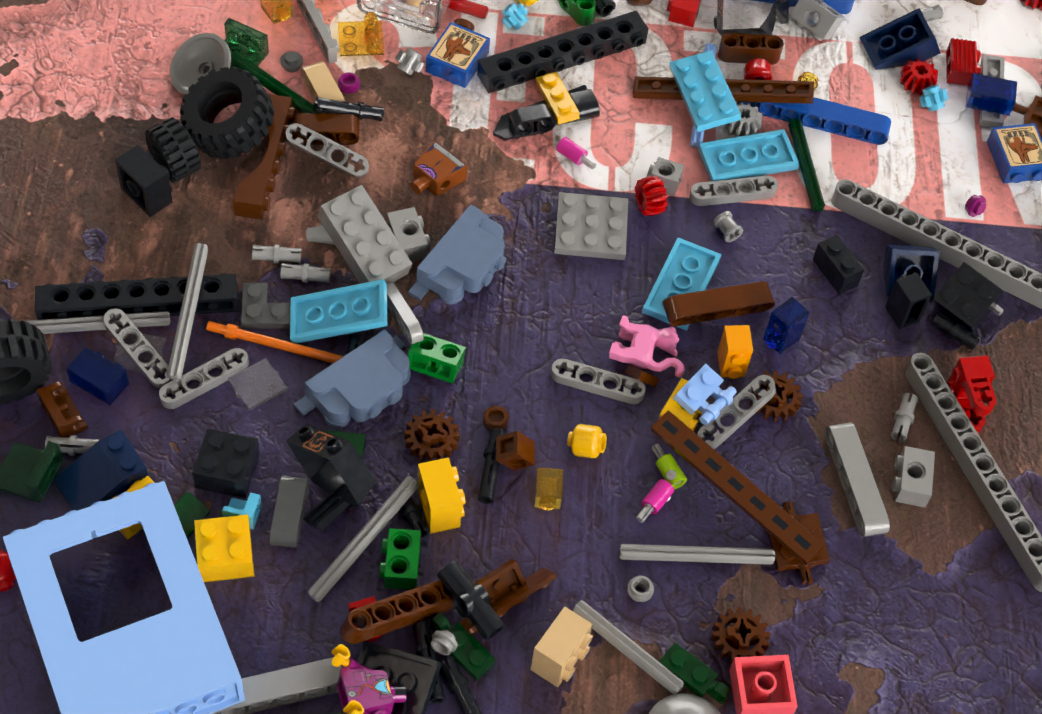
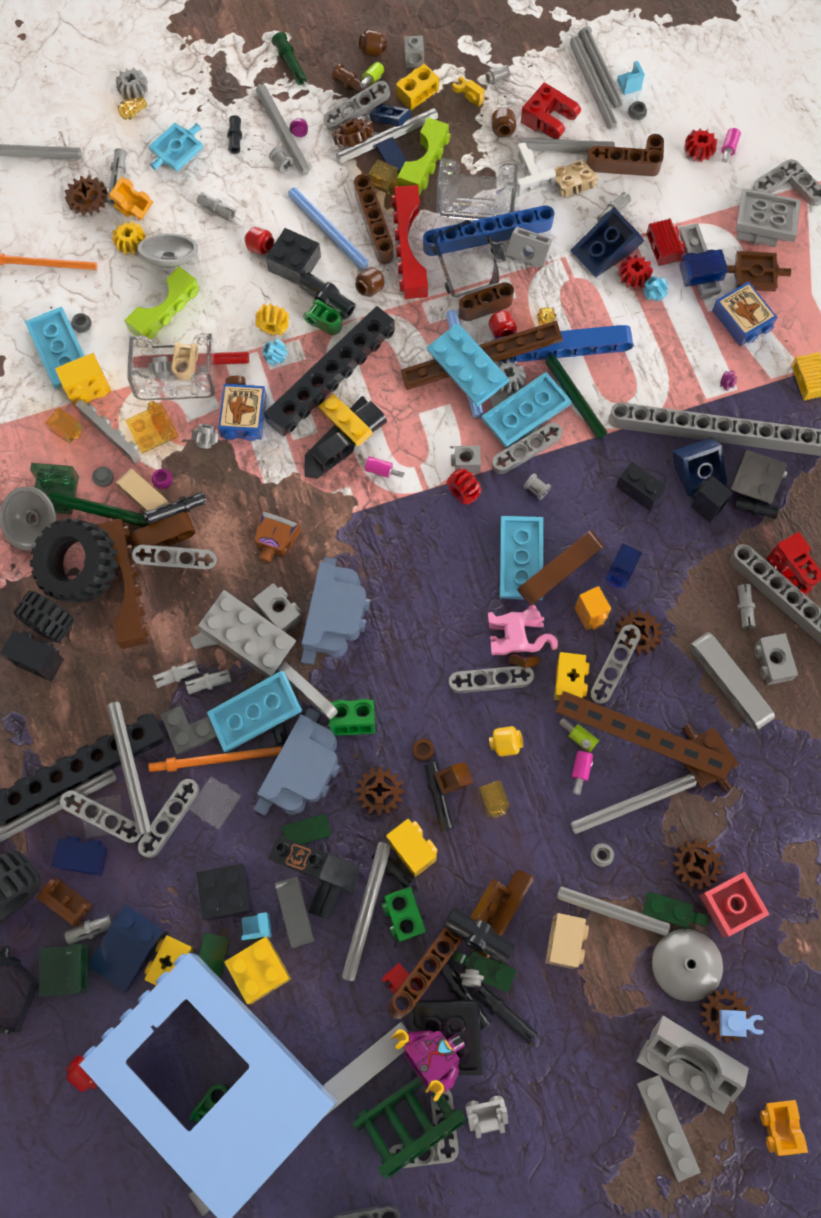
camera: 15 degrees left, 15 degrees up
light grey plate [554,192,628,260] -> none
light blue plate [673,363,737,425] -> none

